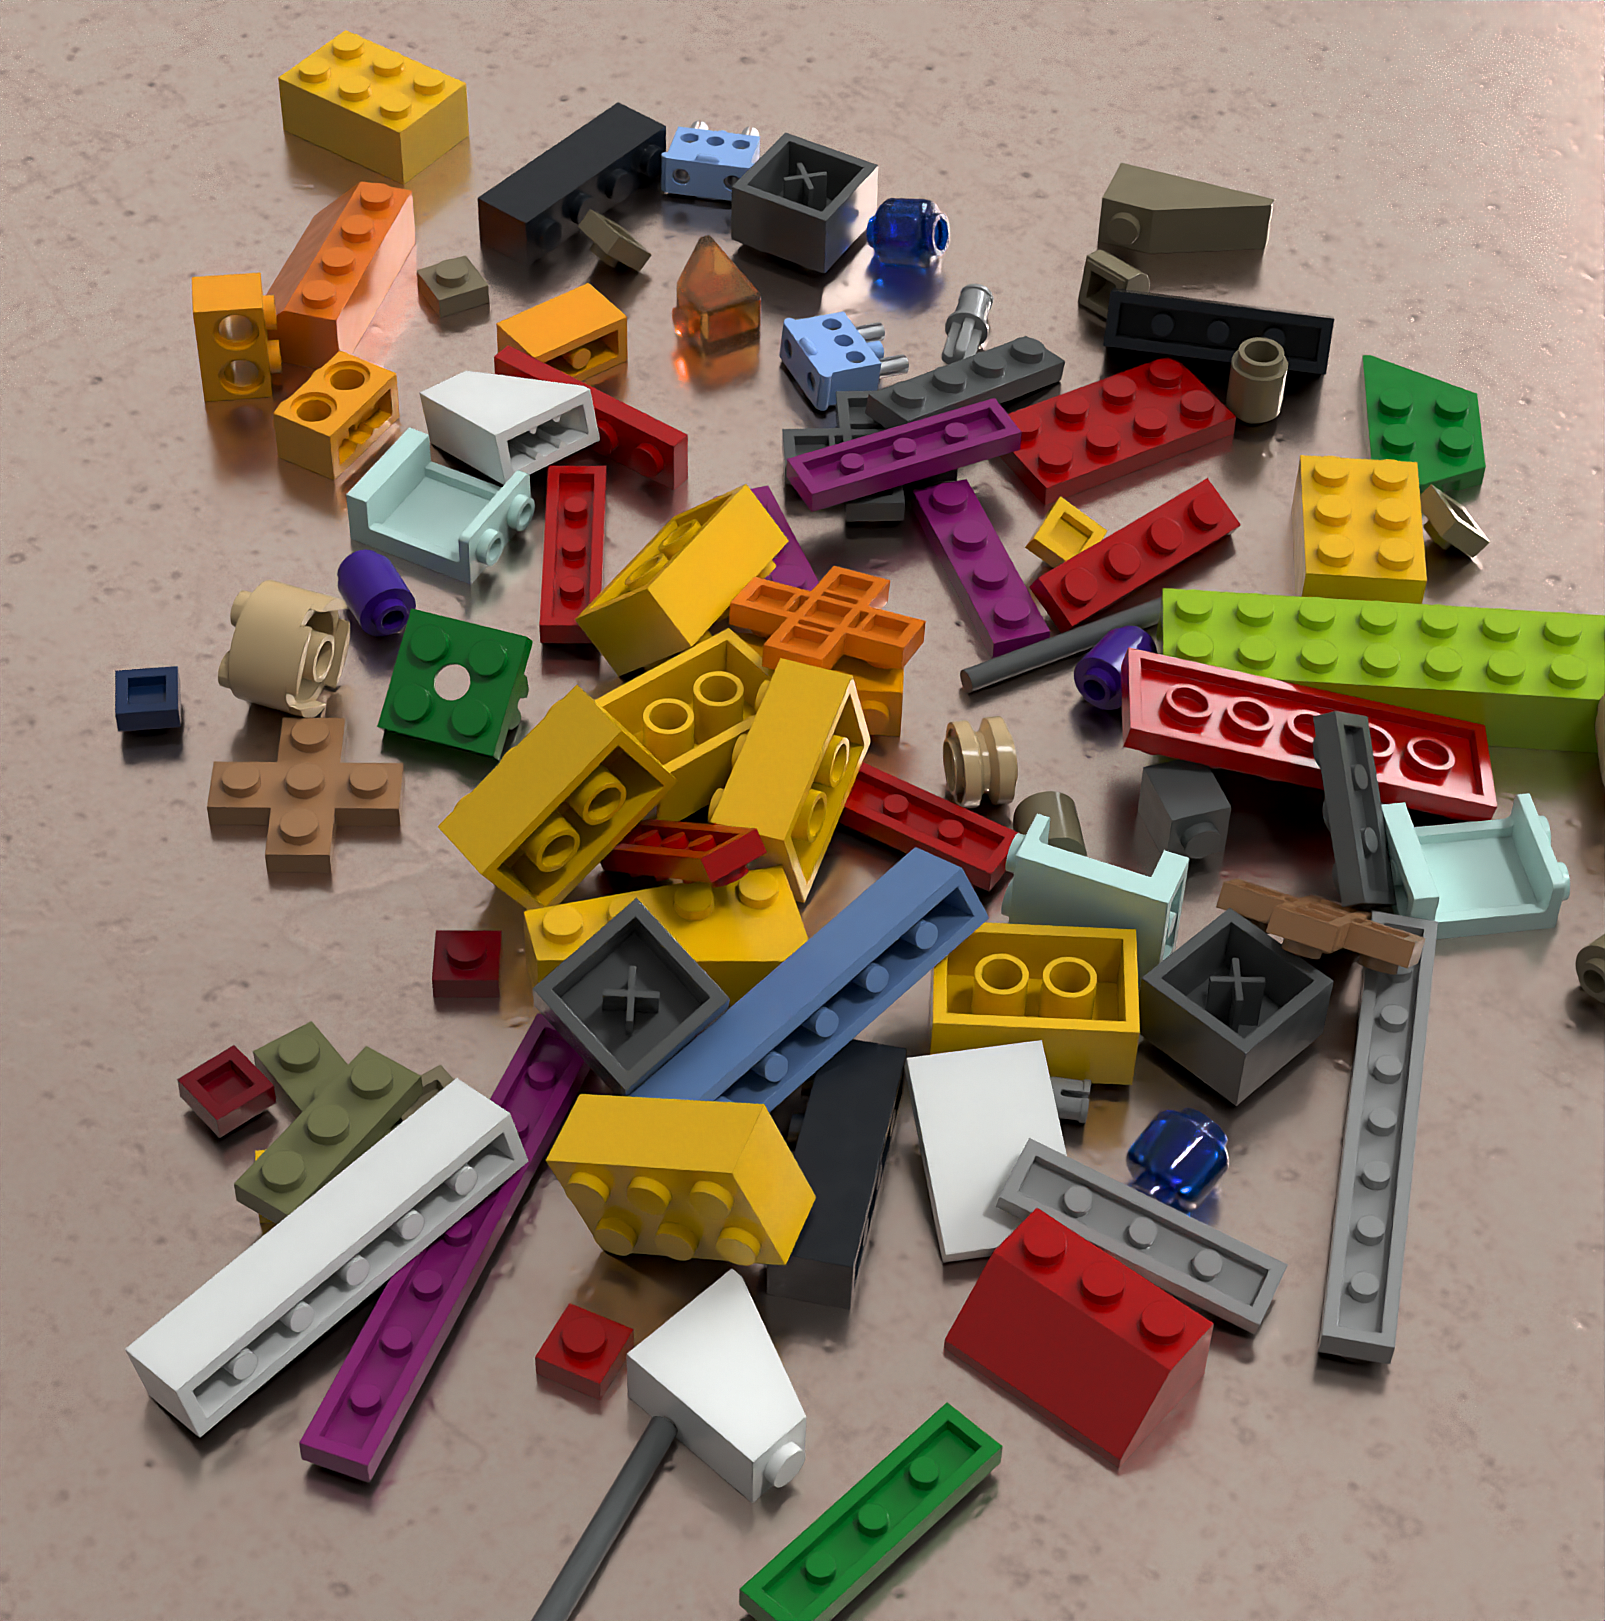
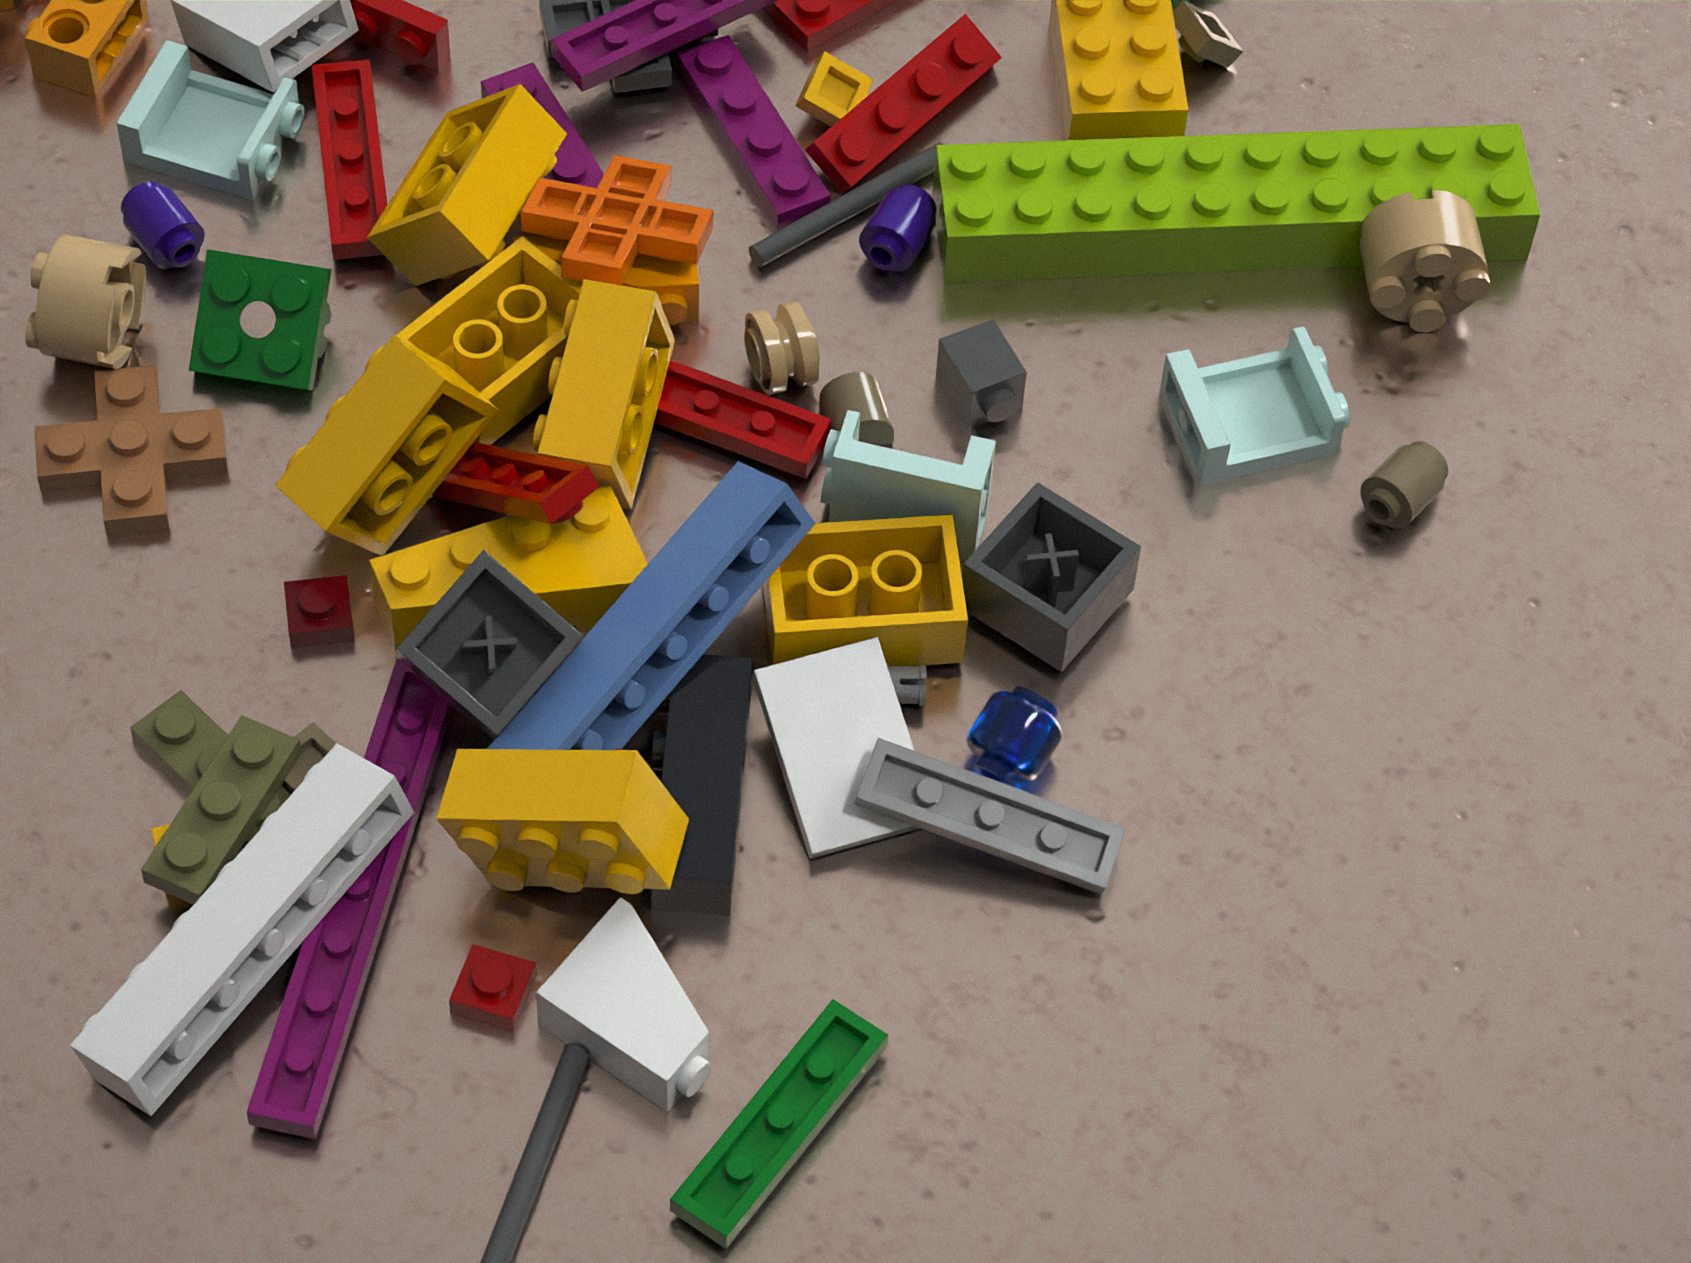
camera: 10 degrees left, 10 degrees up
dark red plate [177,1045,277,1138] -> none
red slope [944,1208,1214,1468] -> none
red plate [1121,647,1497,822] -> none
medium nougat plate [1216,878,1426,975] -> none
dark grey plate [1313,711,1397,910] -> none
light grey plate [1318,911,1438,1364] -> none

